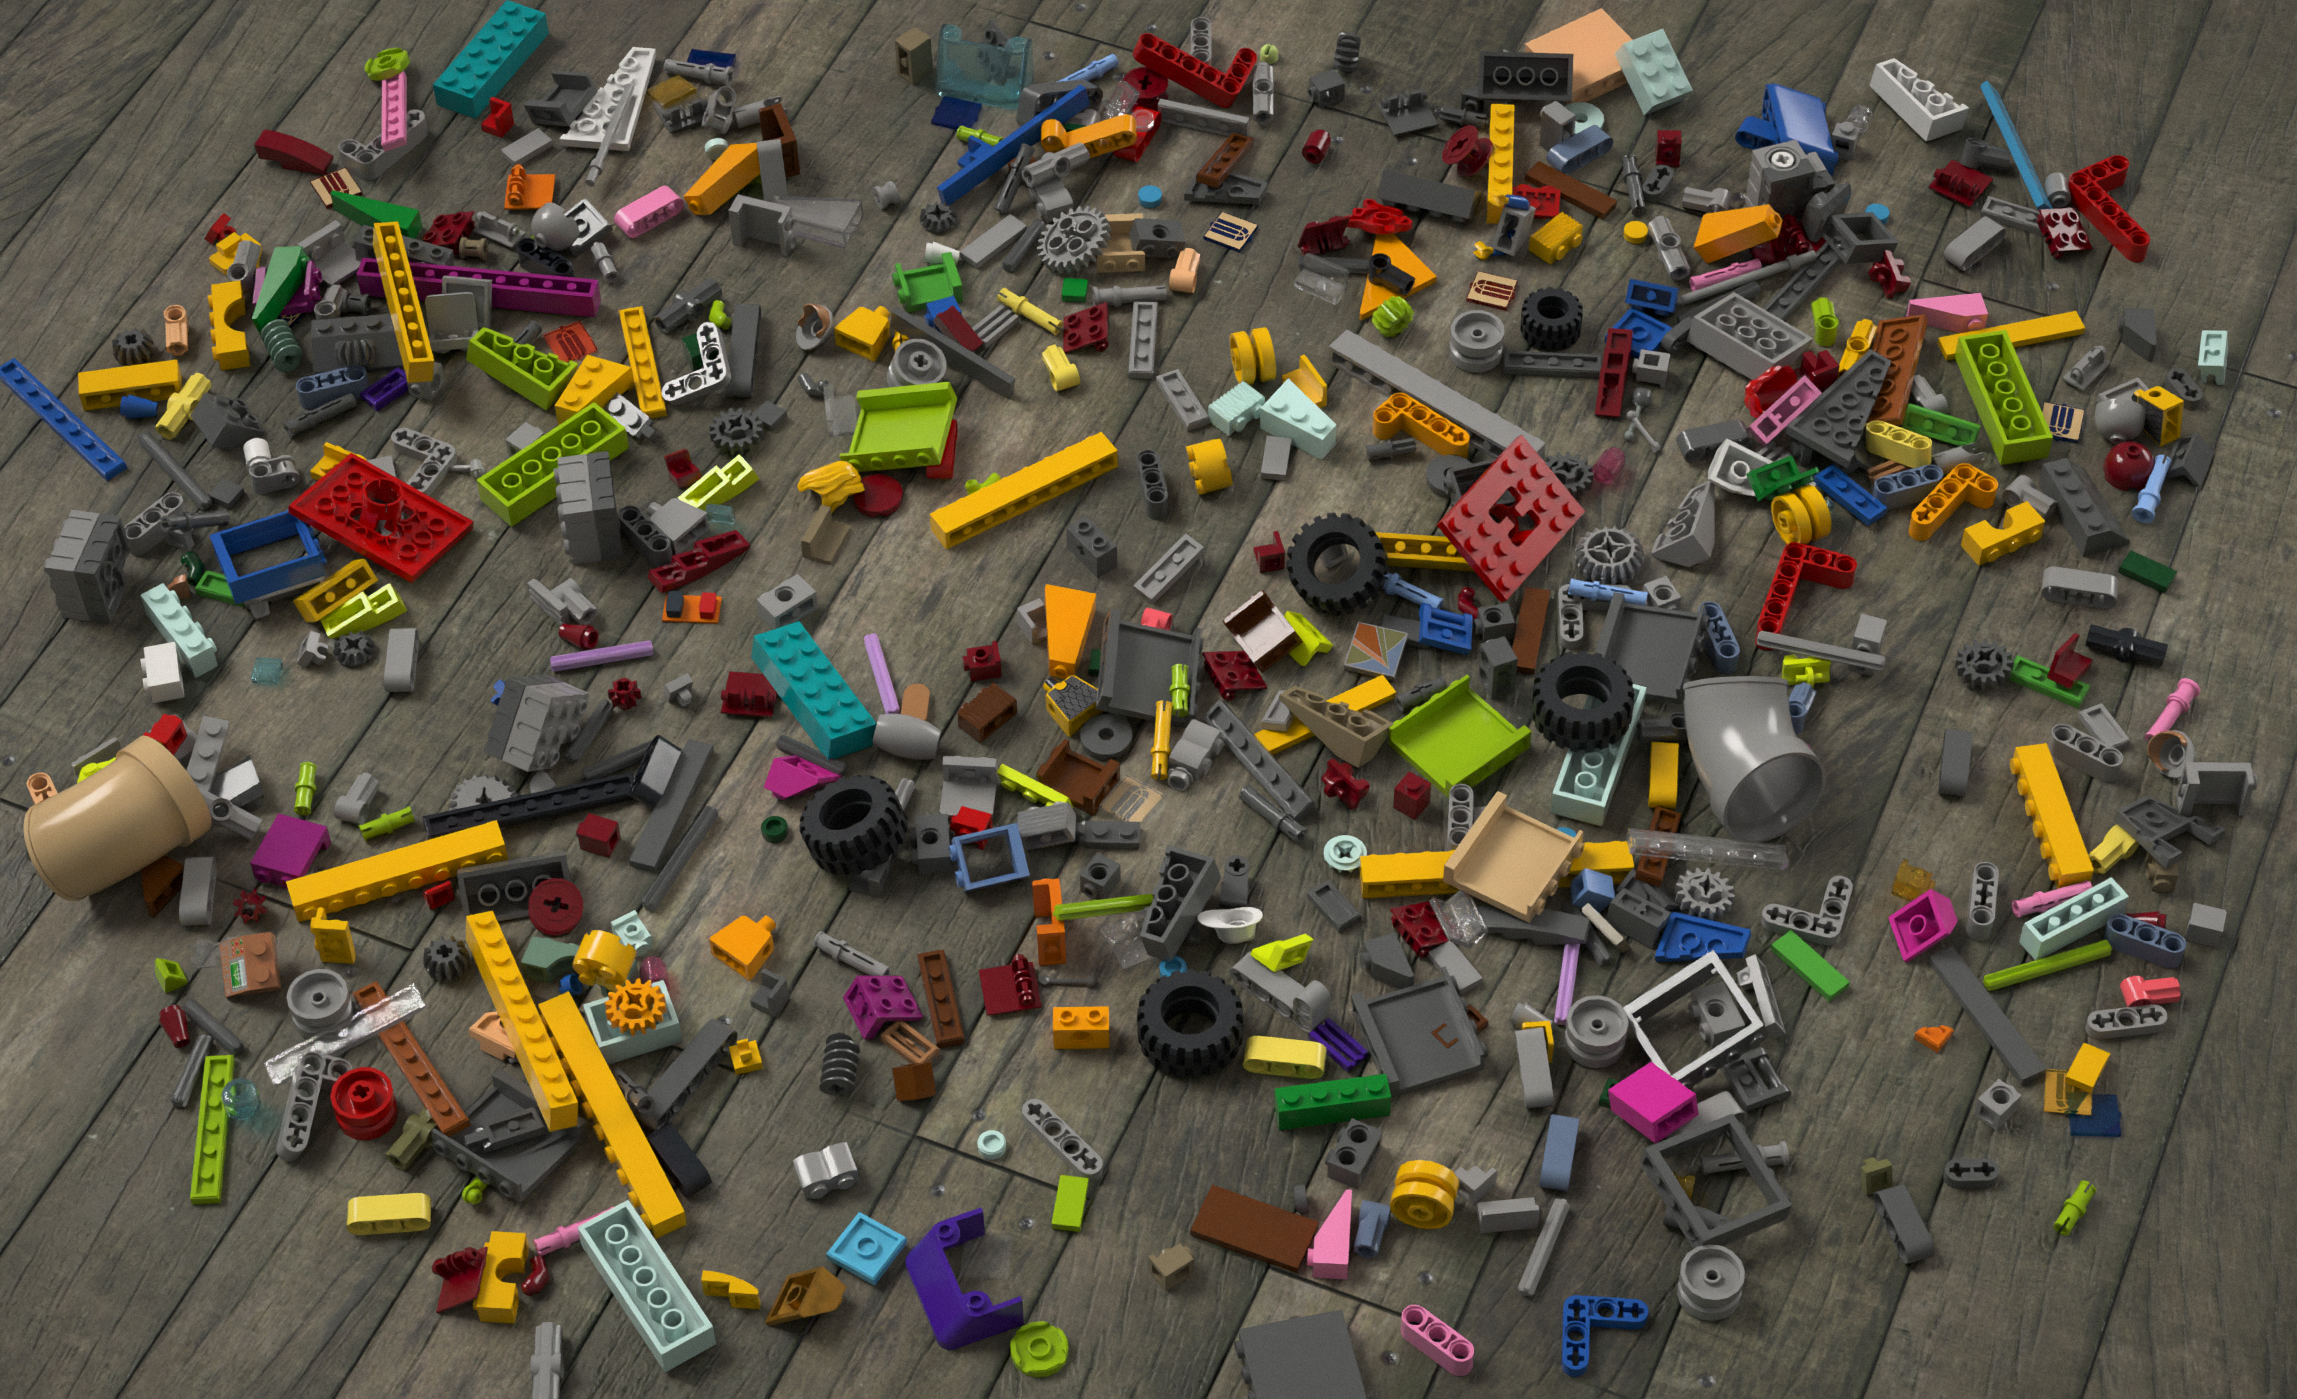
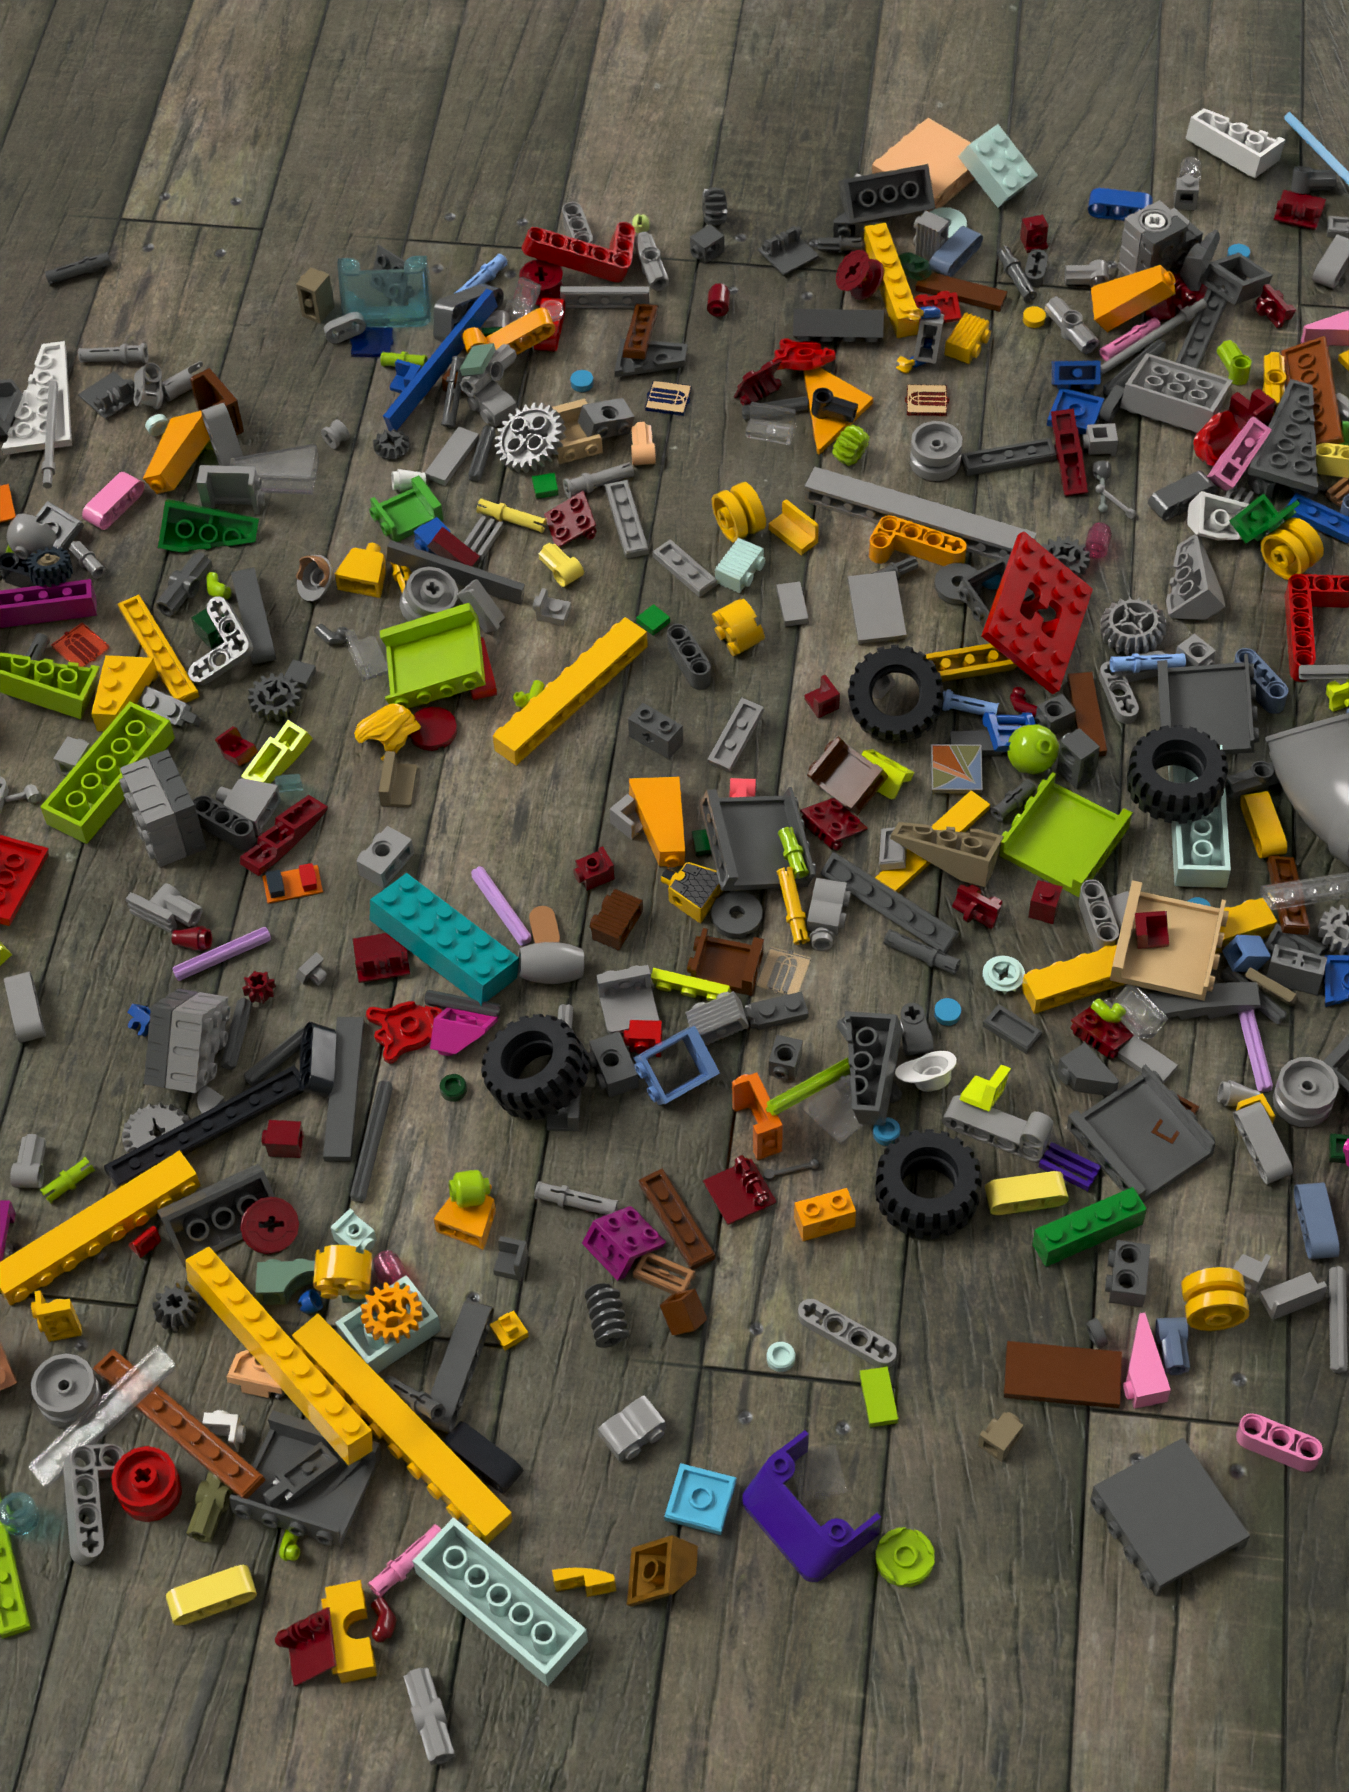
camera: 15 degrees left, 5 degrees up
clear yellow piece [646,75,697,108] -> none
clear blue tile [687,49,736,68] -> none
light aqua wedge [1260,379,1336,460] -> none
black tyre [1520,287,1583,352] -> none
windscreen [1761,83,1838,175] -> none
none -> black wheel [26,546,73,587]
none -> green wedge [158,499,259,552]
none -> white bracket [202,1410,246,1452]
none -> light grey beam [324,312,366,343]
none -> red tile [366,1001,442,1064]
none -> lime head [449,1169,490,1208]
none -> light grey panel [457,579,505,633]
none -> sand green tile [460,343,496,376]
none -> light grey bracket [533,588,571,626]
none -> green tile [636,604,670,636]
none -> light grey tile [848,571,907,644]
none -> clear green beam [898,252,932,281]
none -> dark azure tile [934,998,961,1026]
none -> lime cylinder [1008,724,1059,775]
none -> lime arm [1091,998,1126,1023]
none -> dark red panel [1135,911,1169,949]

